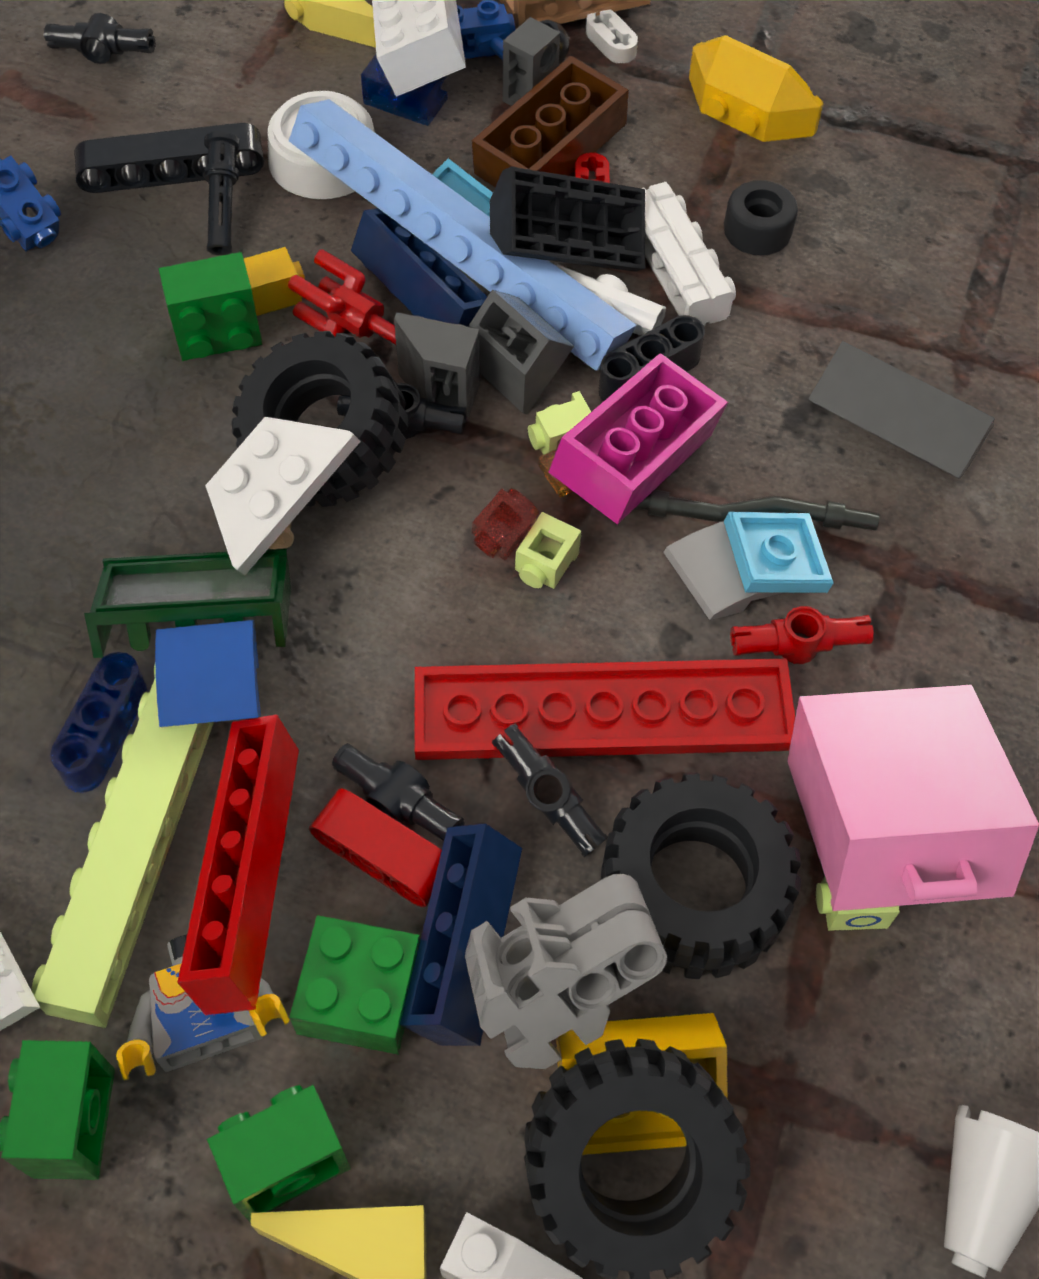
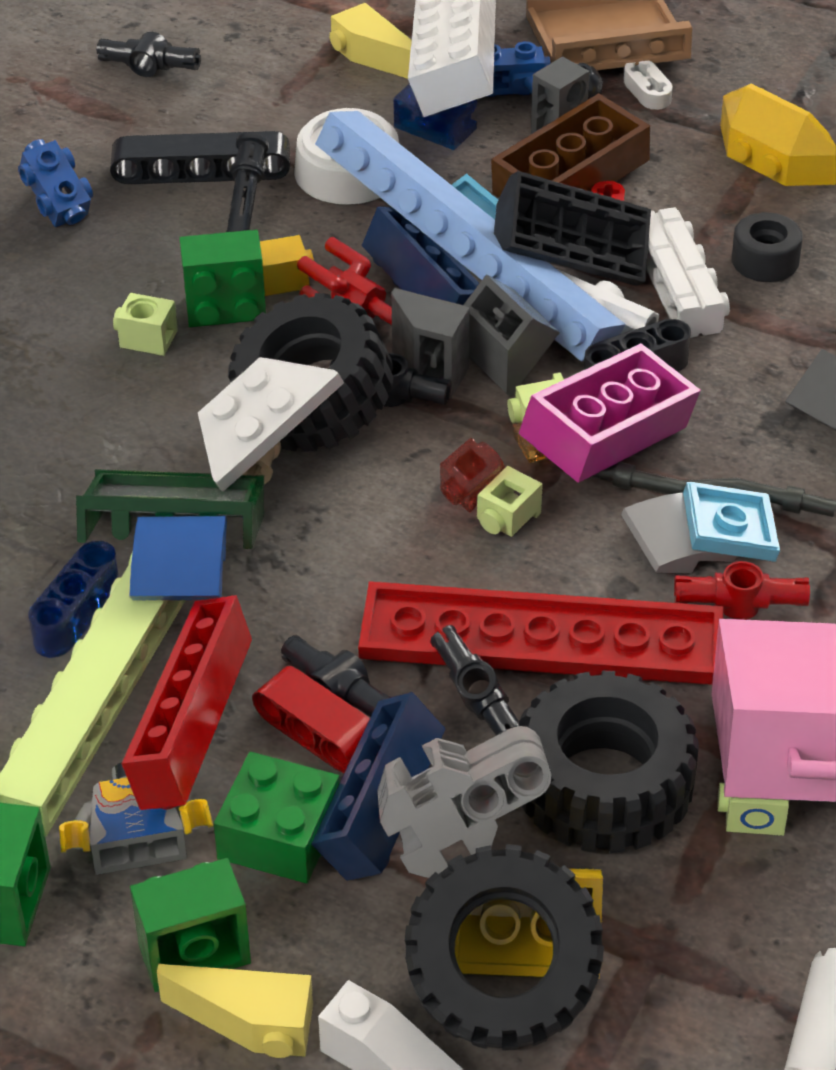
camera: 10 degrees right, 15 degrees down
none -> yellowish green brick [113,293,178,356]

